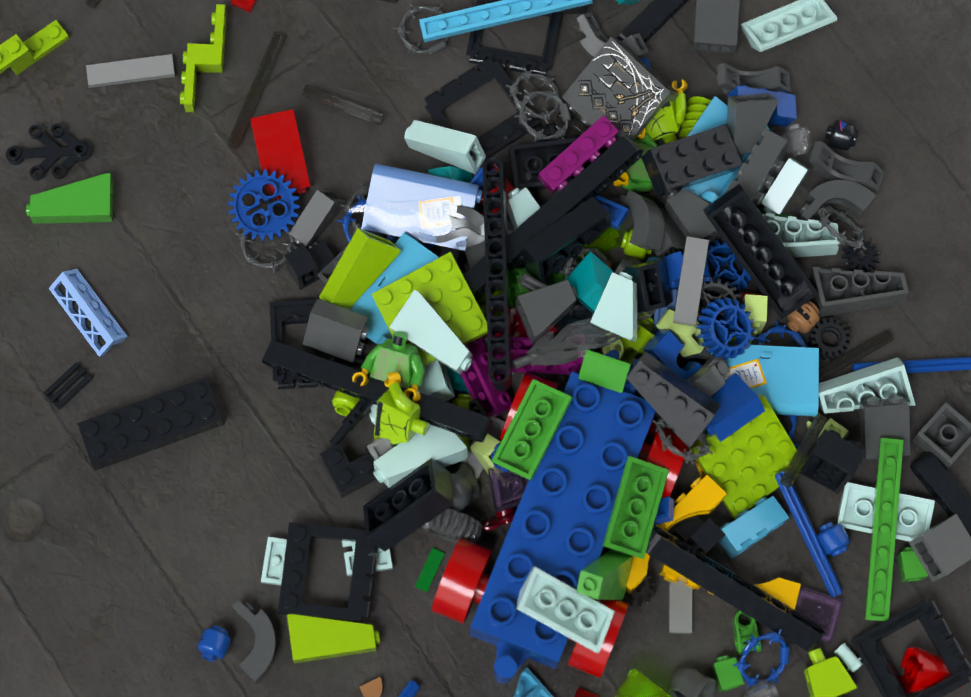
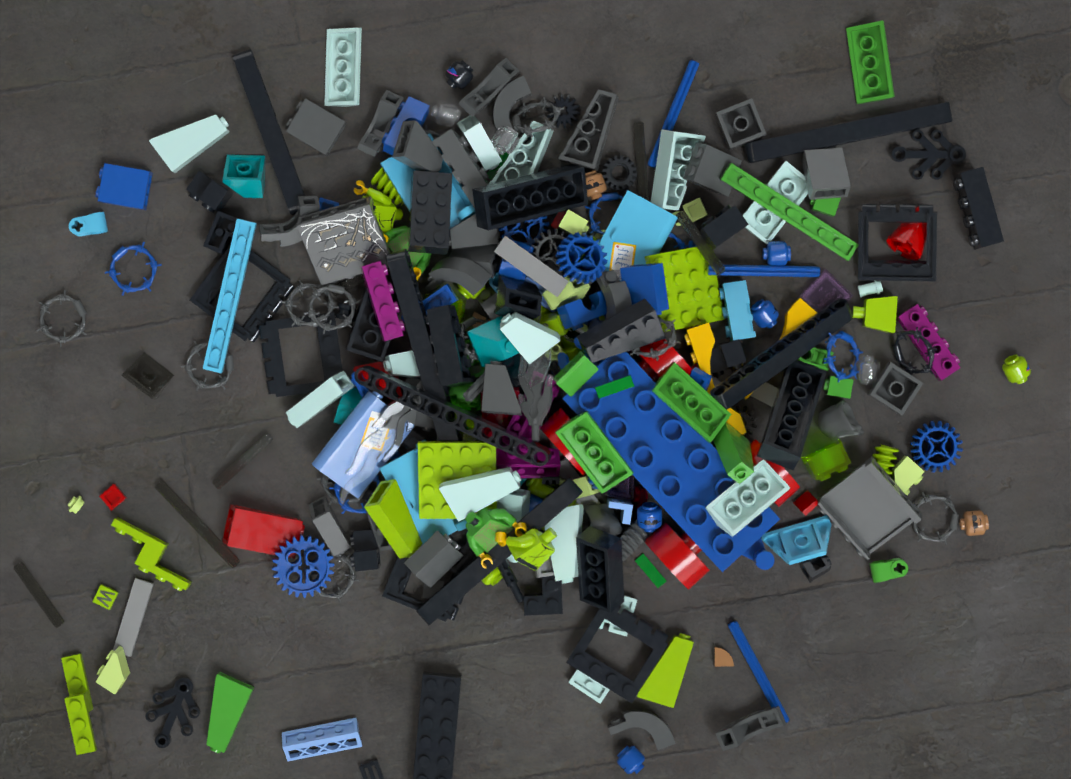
camera: 60 degrees left, 15 degrees up
none -> lime tile [92,584,119,610]
none -> yellowish green slope [96,646,130,694]
none -> clear head [491,125,520,155]
none -> green window [595,375,634,399]
none -> light blue fence [607,497,633,525]
none -> blue head [637,502,662,532]
none -> blue head [751,299,779,328]
none -> black brick [757,360,827,470]

